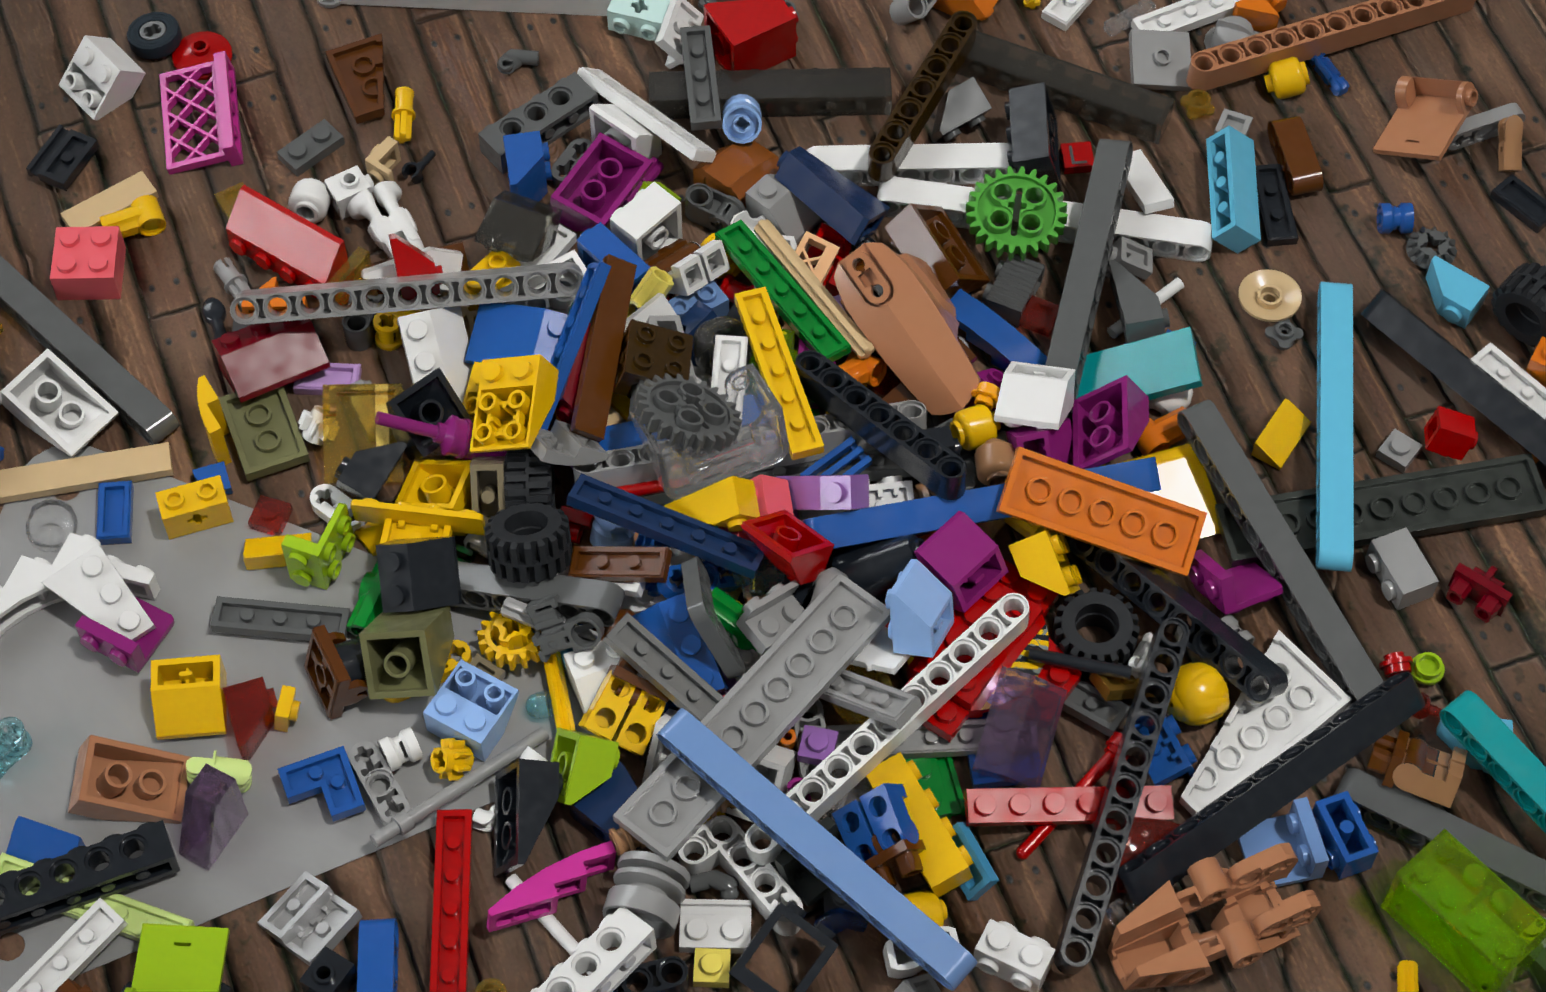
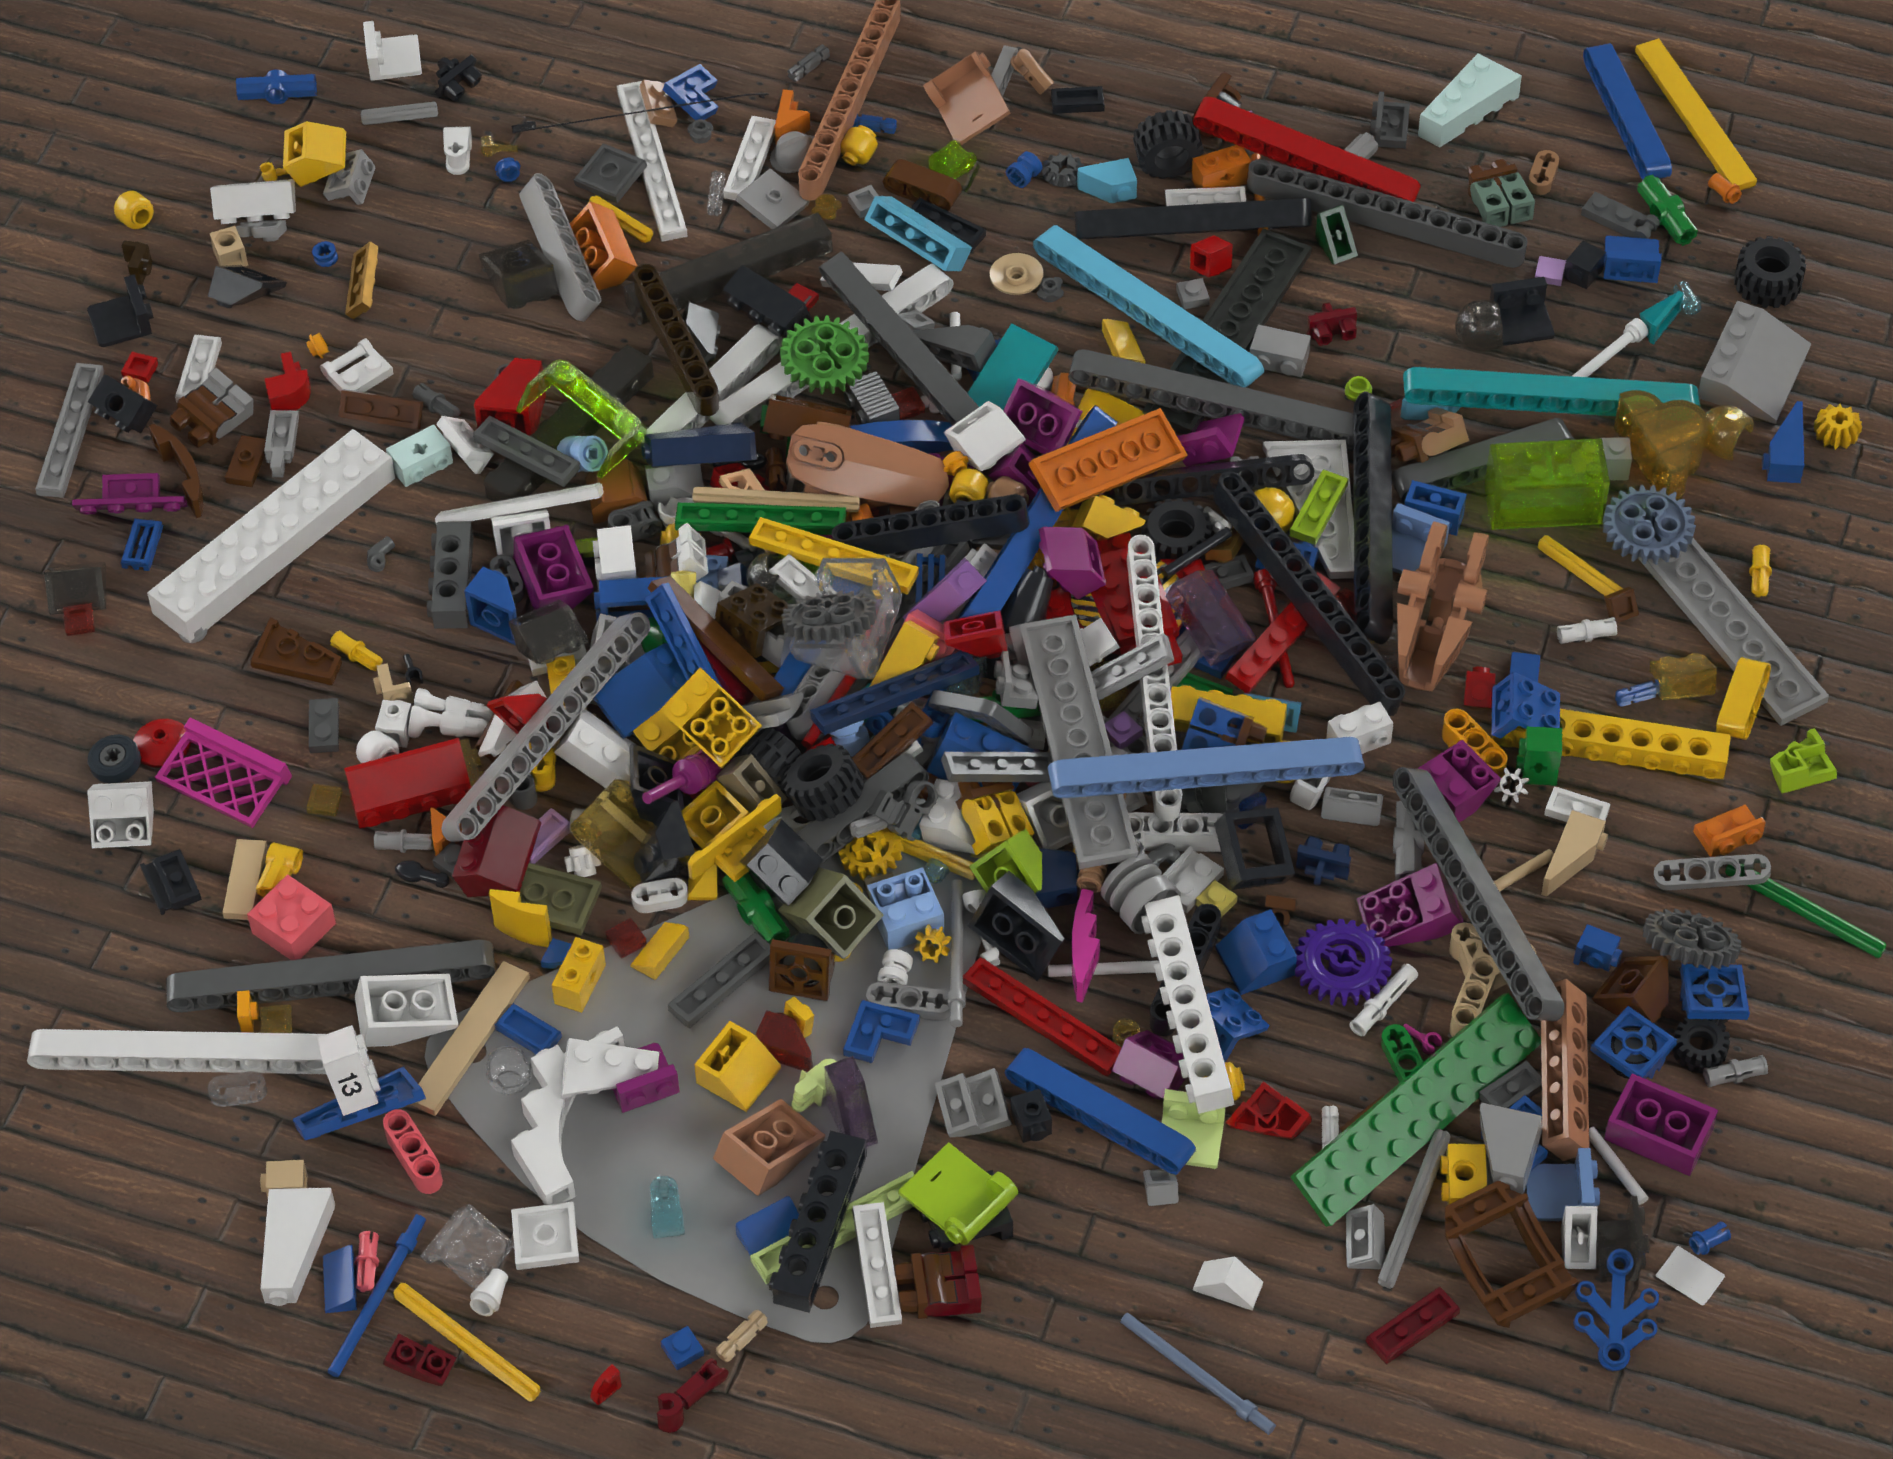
camera: 50 degrees left, 5 degrees down
lime bracket [281,503,356,590] -> none
light blue slope [885,559,954,658] -> none
red plate [1378,651,1413,678] -> none
none -> clear neon green windscreen [516,359,647,479]
none -> clear neon green piece [928,140,977,179]
none -> lime plate [1290,469,1349,545]

